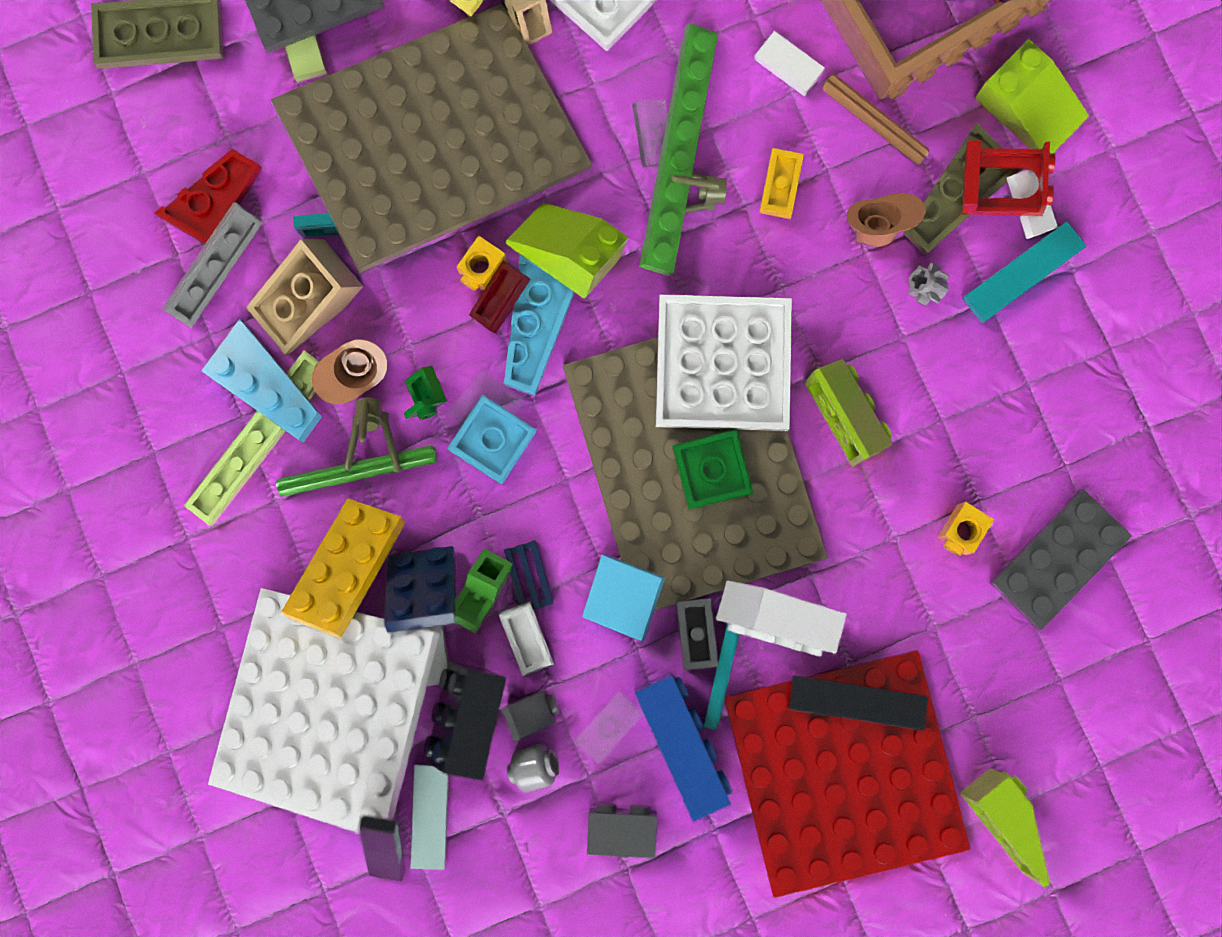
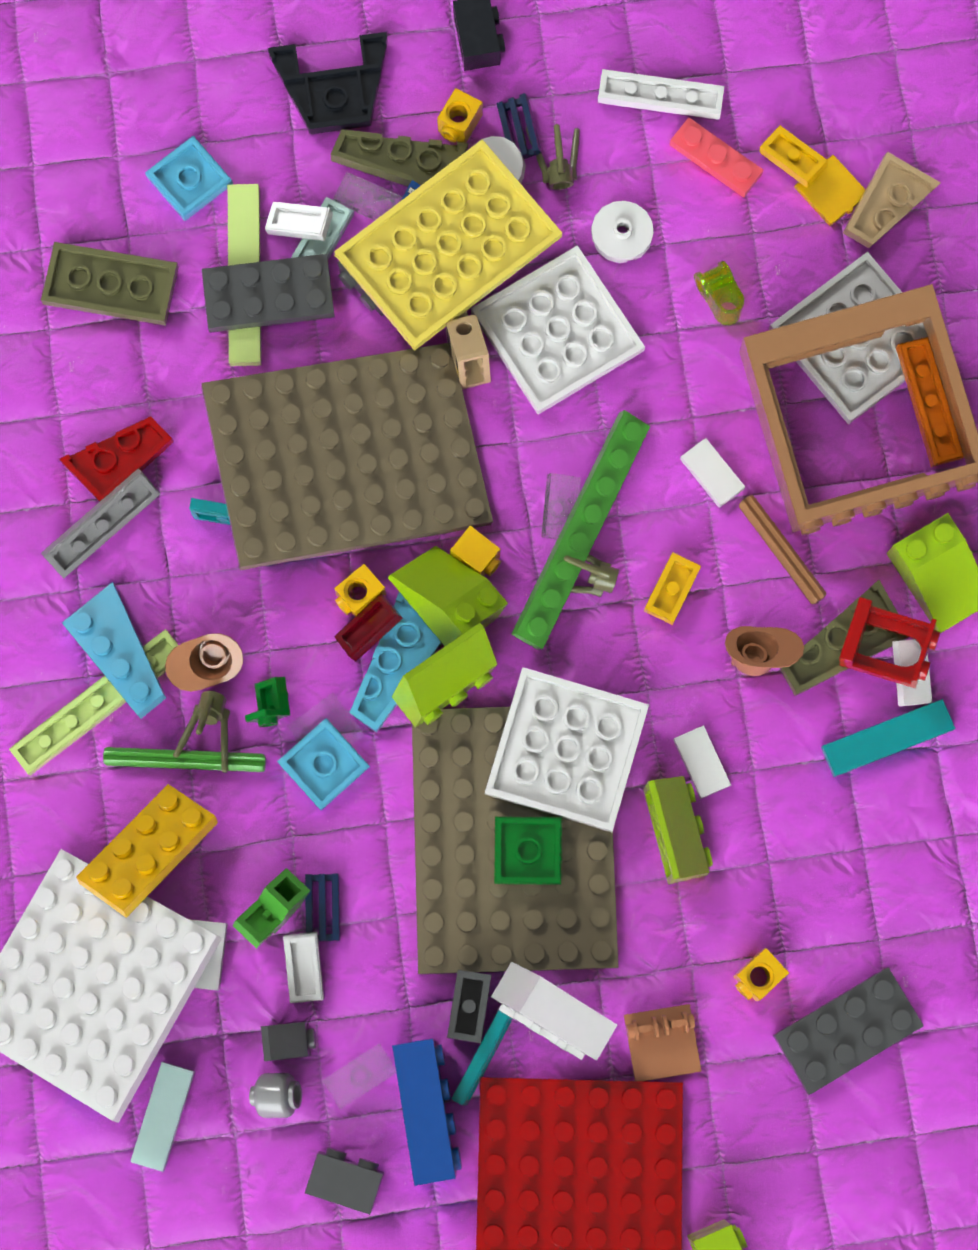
camera: 10 degrees right, 5 degrees down
tan slope [246,239,363,355] -> none
tile [358,815,405,881] -> none
dark blue plate [384,546,456,633] -> none
black brick [424,661,507,780] -> none
medium azure tile [582,554,665,641] -> none
black tile [788,675,929,730] -> none
light grey gear [908,263,950,306] -> none
none -> lime slope [392,623,497,728]
none -> yellow brick [450,526,501,576]
none -> nougat hinge [624,1004,702,1081]
none -> white tile [673,725,731,799]

